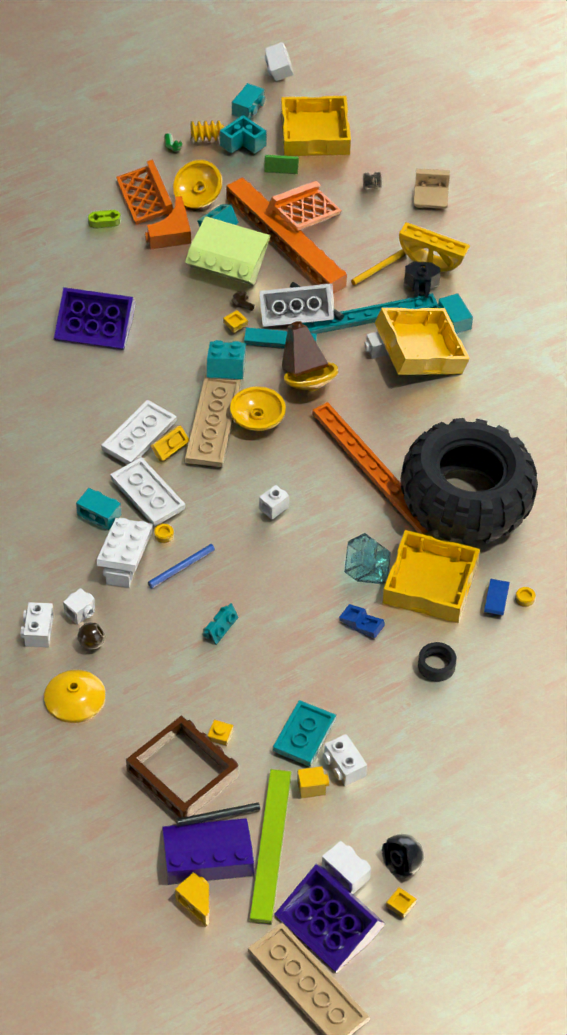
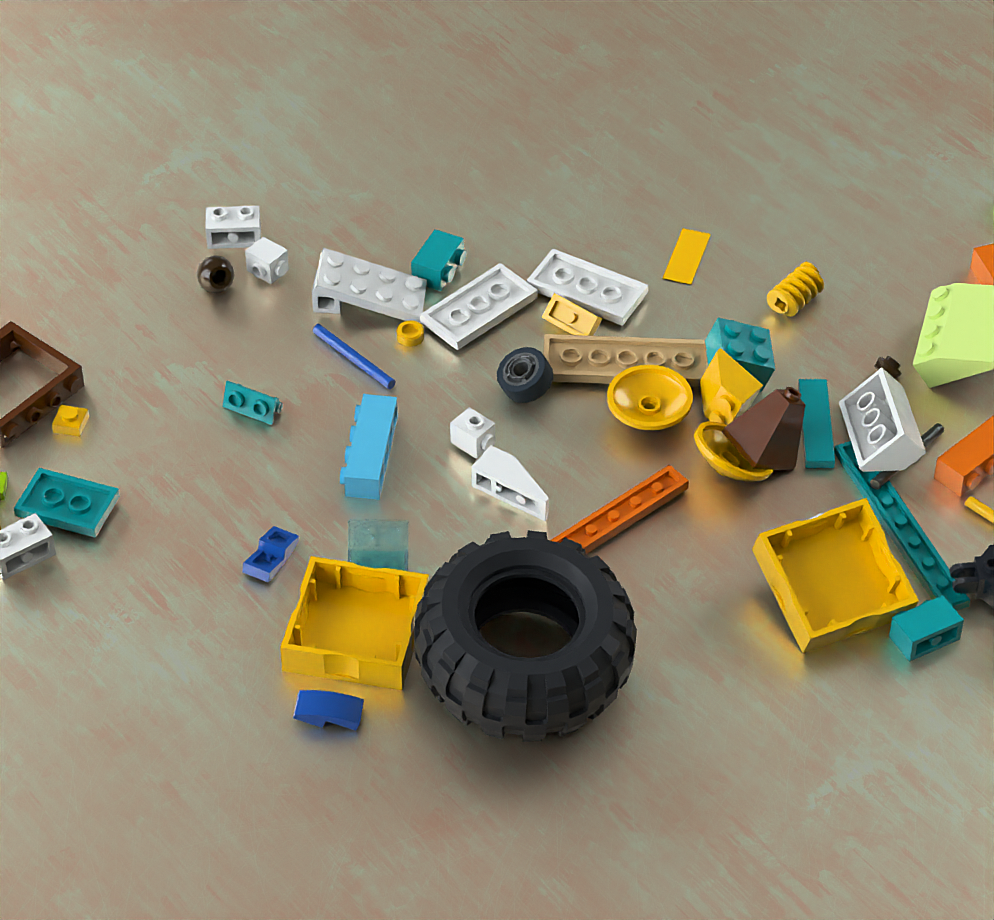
camera: 85 degrees right, 5 degrees down
yellow dish [44,670,105,723] -> none
dark purple slope [54,287,136,349] -> none
yellow plate [223,310,248,333] -> none
black tyre [418,642,457,682] -> none
yellow tile [515,587,536,607] -> none
none -> medium azure brick [340,394,398,500]
none -> white slope [472,445,549,521]
none -> black wheel [497,347,553,403]
none -> yellow sticker [662,228,711,285]
none -> yellow slope [700,348,763,425]
none -> yellow piece [767,261,824,317]

